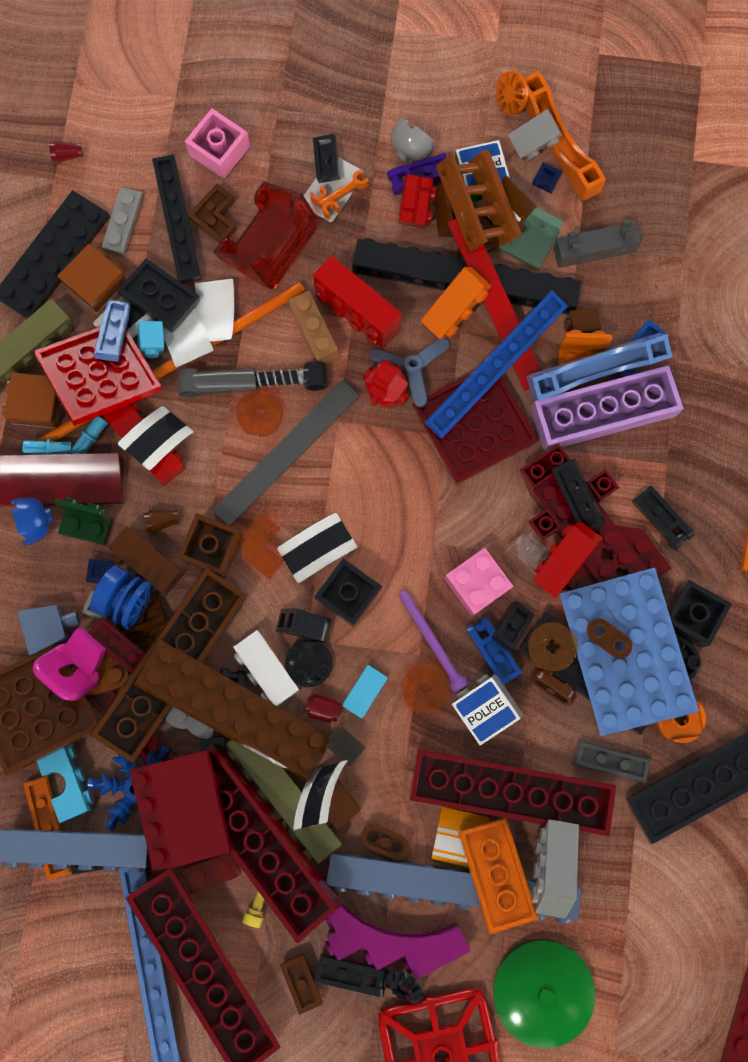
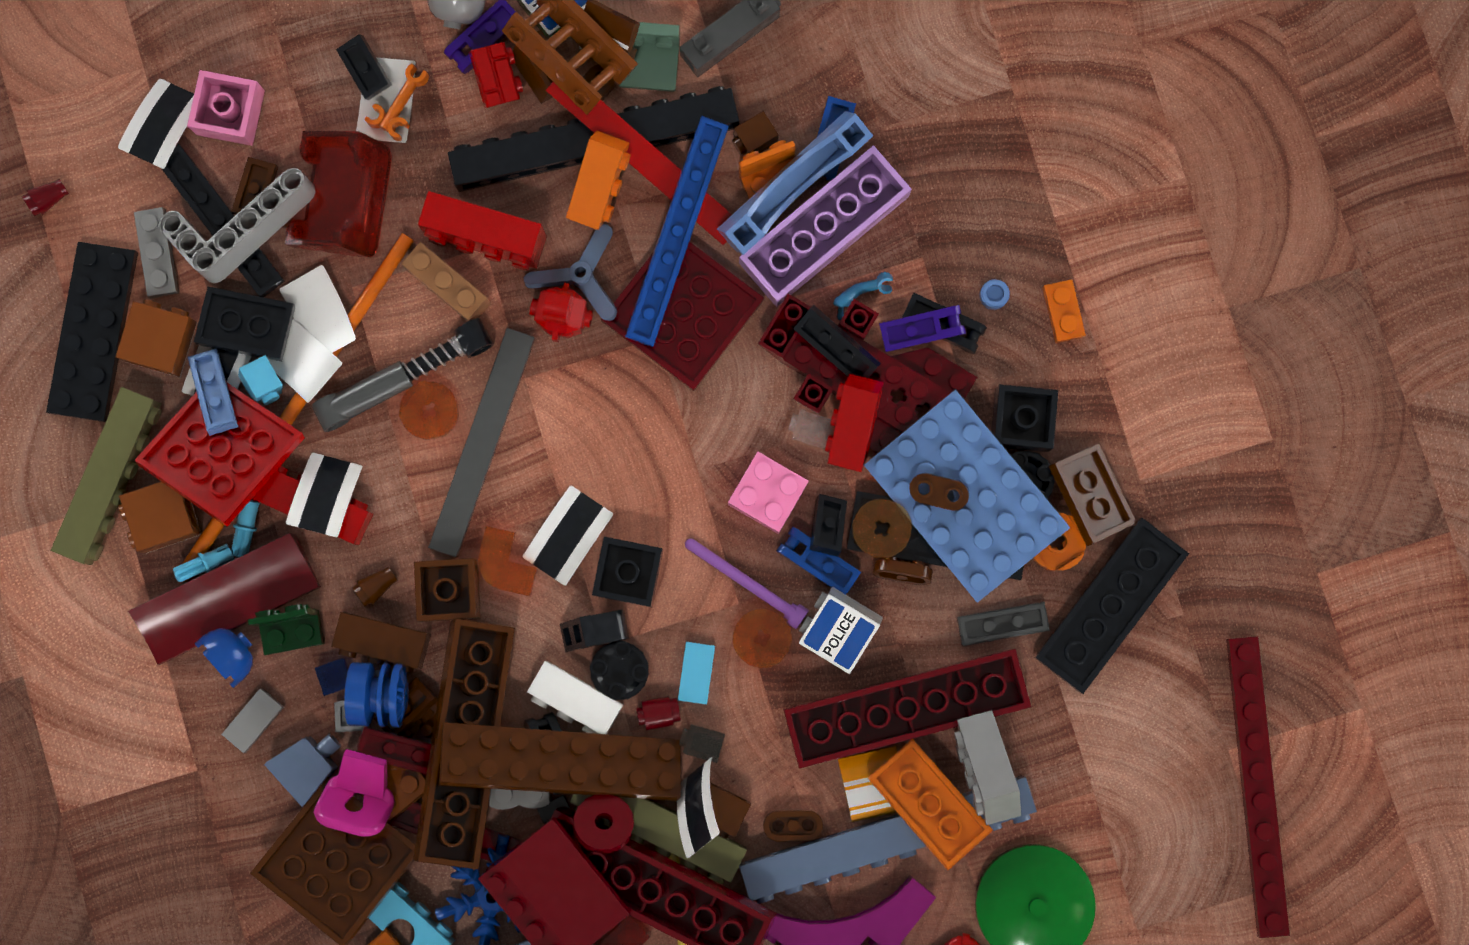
camera: 25 degrees left, 5 degrees up
none -> sticker [118,79,194,169]
none -> light grey beam [159,168,316,283]
none -> light grey tile [221,688,284,753]
none -> dark red tile [573,795,634,853]
none -> dark azure piece [833,272,893,320]
none -> dark purple plate [879,305,966,352]
none -> medium blue tile [979,279,1010,310]
none -> plate [1049,443,1137,546]

